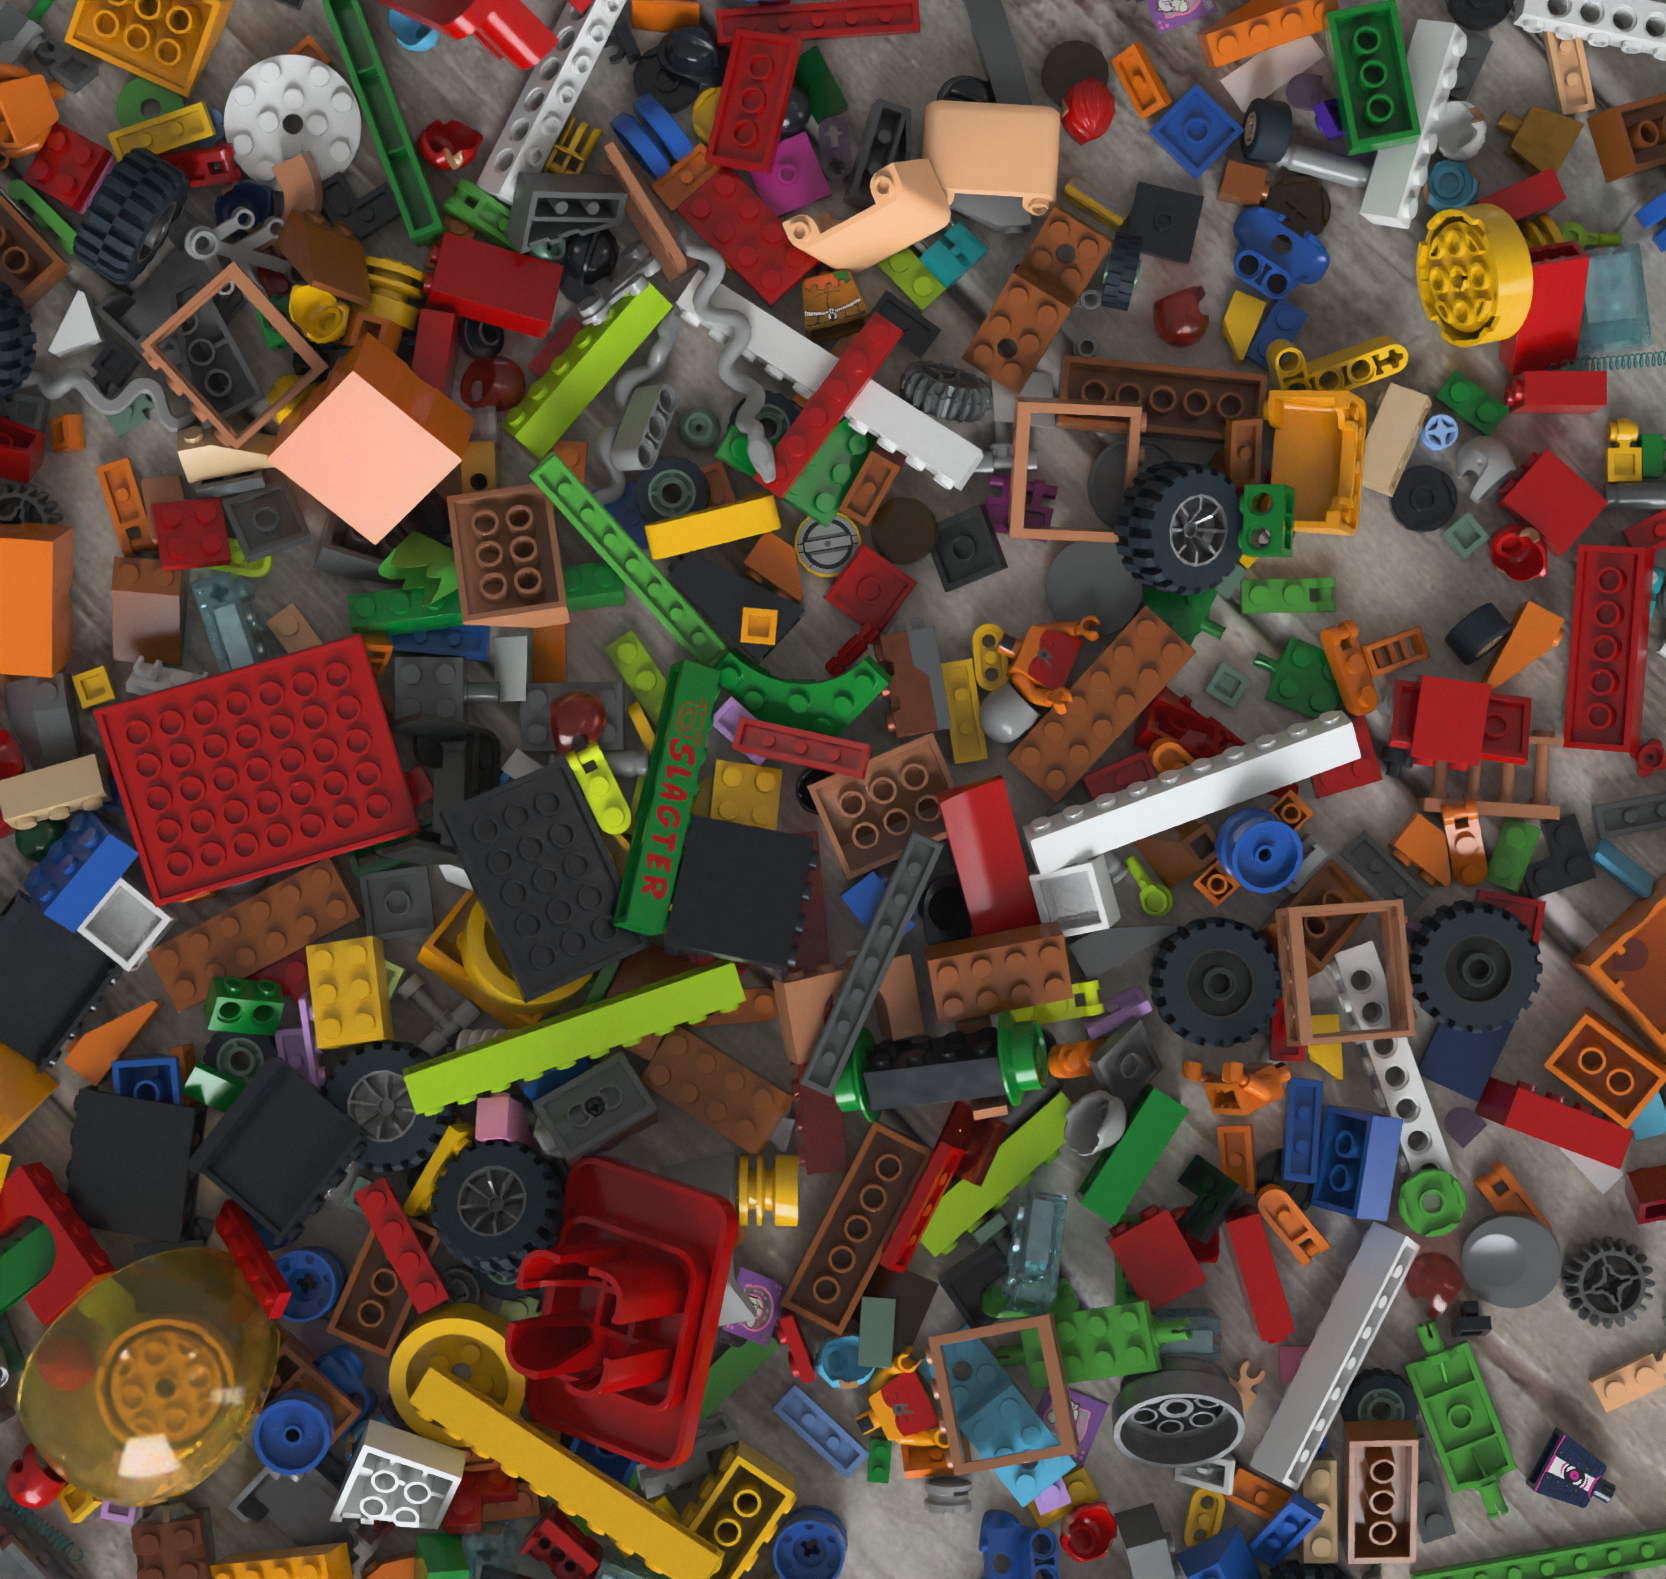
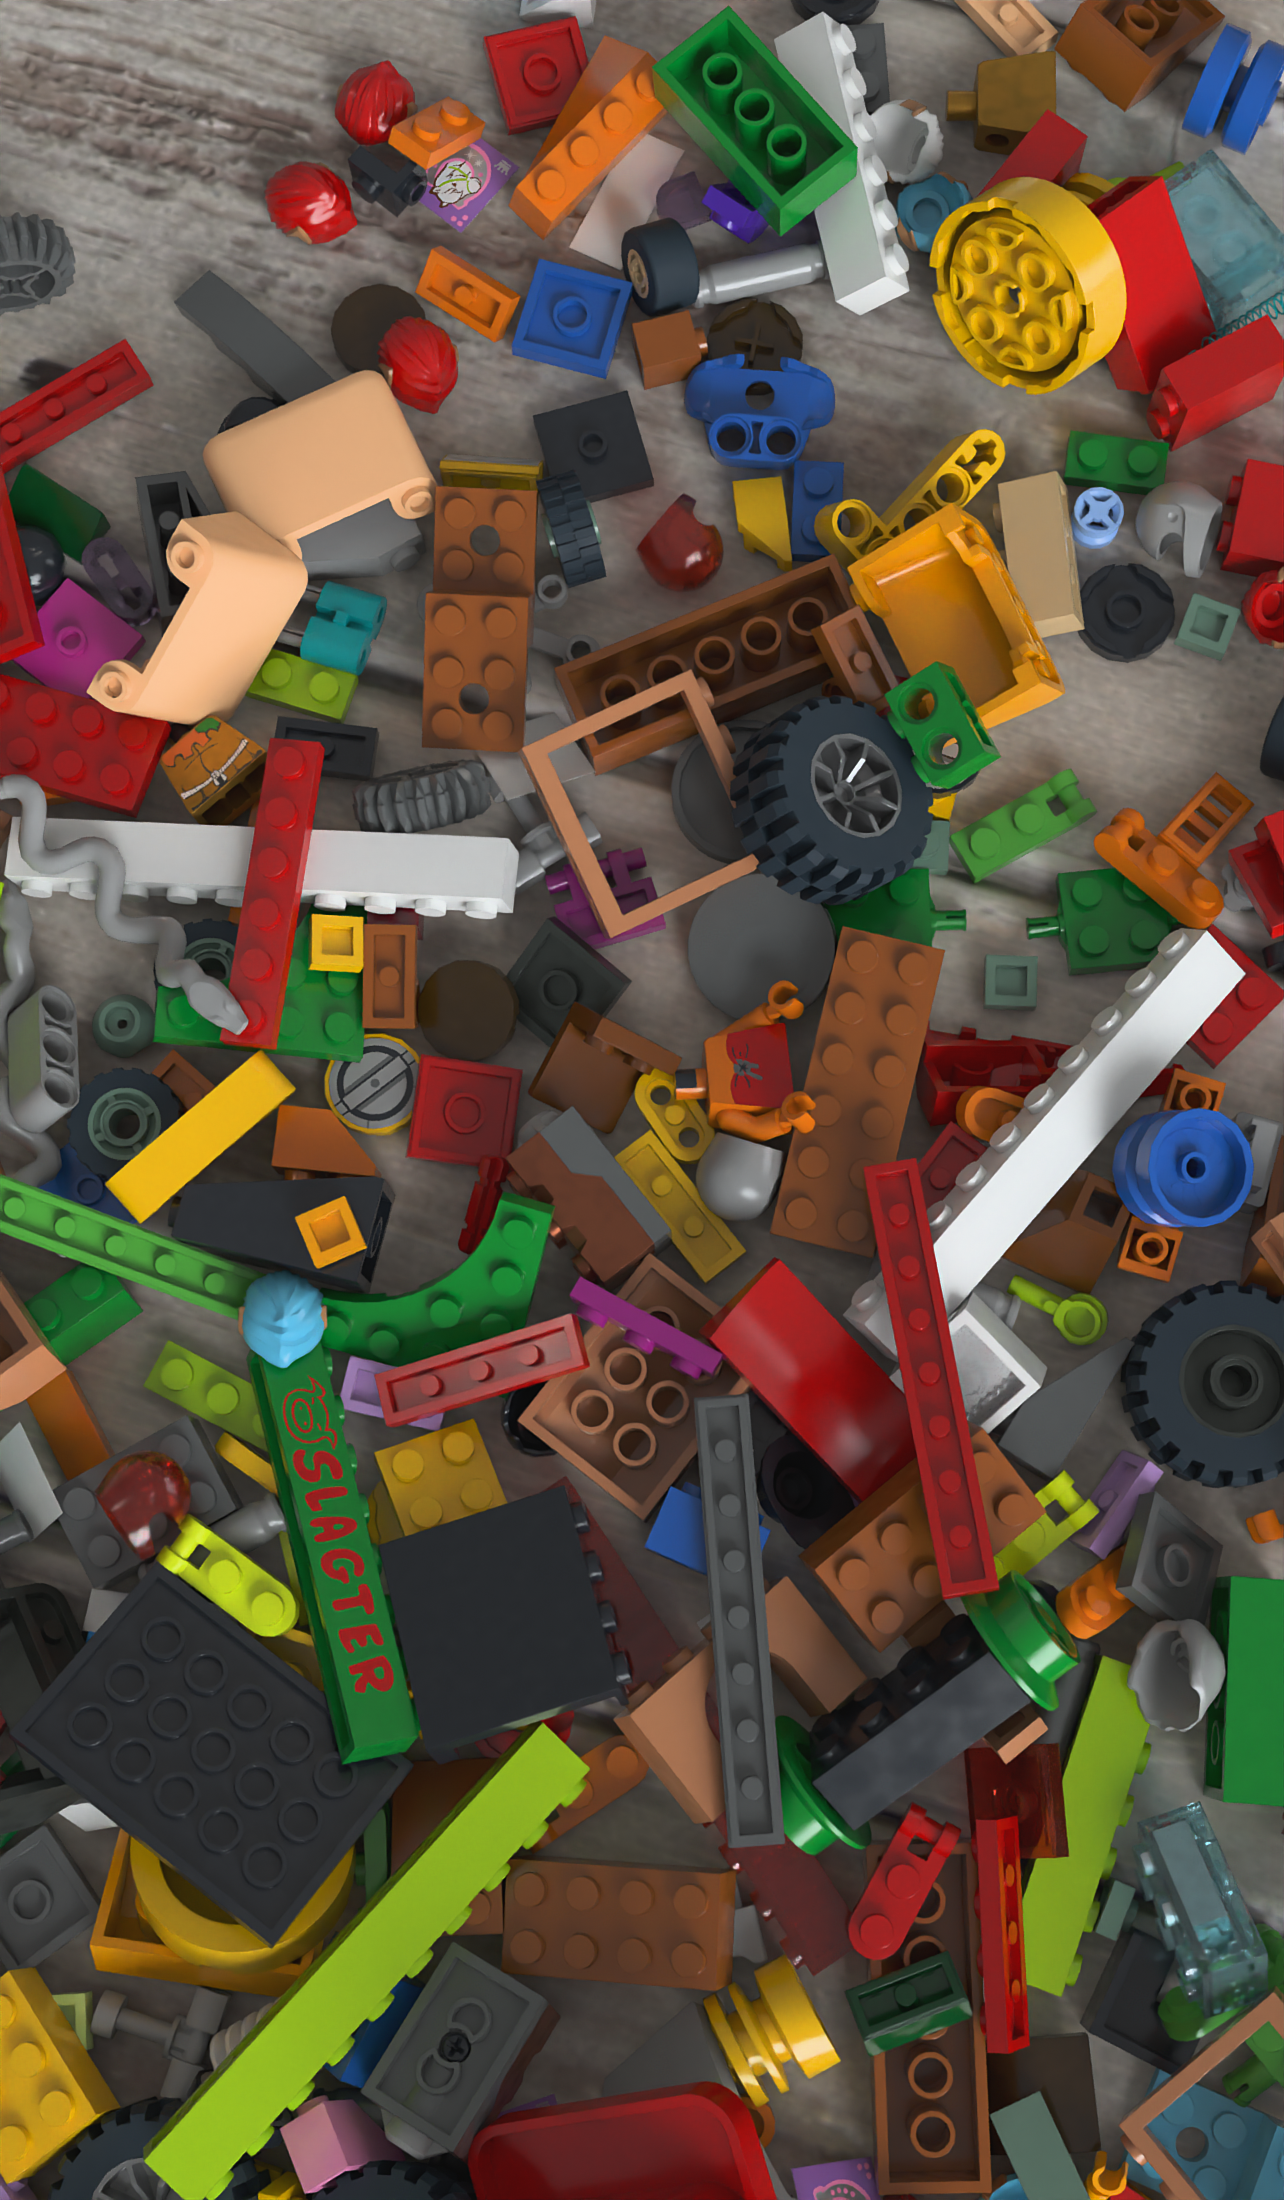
camera: 30 degrees left, 10 degrees down
none -> medium azure hair [238,1270,327,1368]
none -> yellow plate [308,914,363,973]
none -> reddish brown bracket [528,1001,682,1134]
none -> magenta plate [570,1276,723,1380]
none -> dark green slope [844,1950,973,2057]
none -> red plate [847,1801,961,1960]
none -> red plate [863,1158,999,1600]

